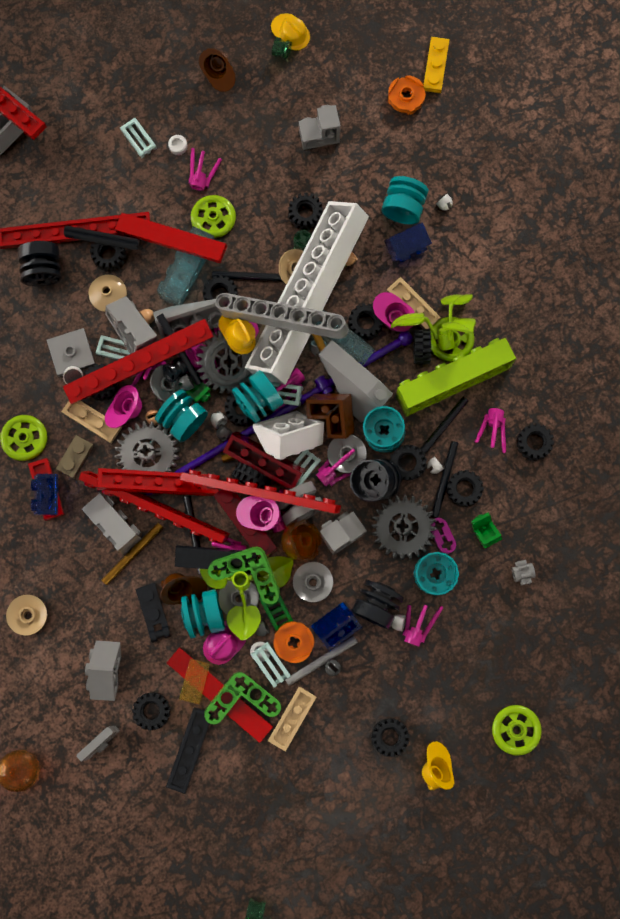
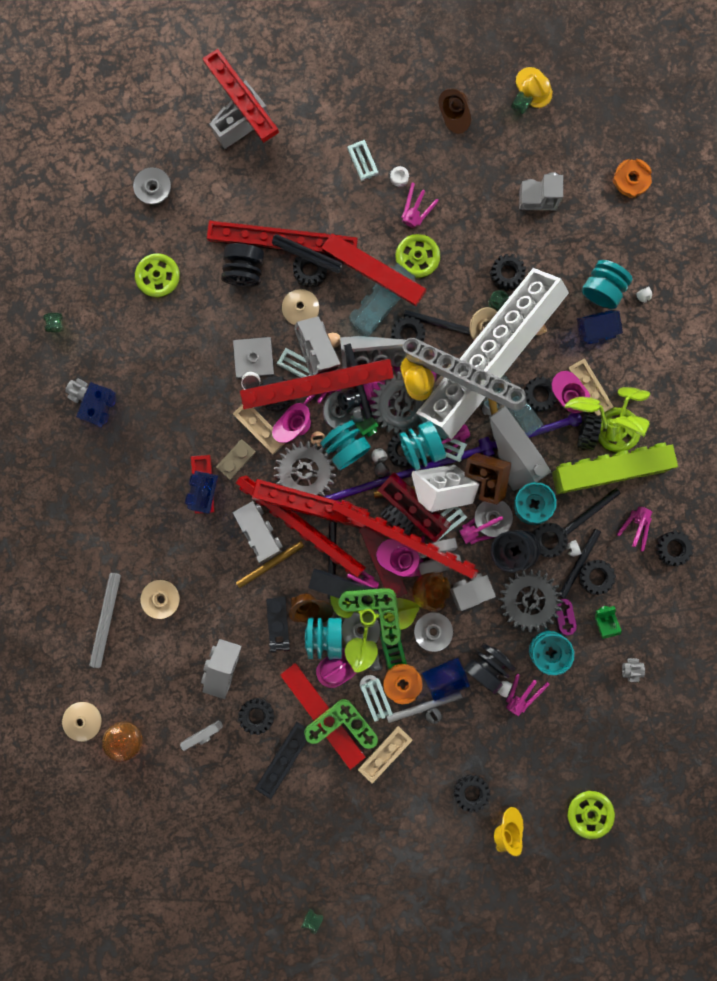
camera: 10 degrees right, 5 degrees up
lime plate [0,415,47,461] -> none
clear yellow plate [179,659,211,704] -> none
yellow plate [423,37,450,93] -> none

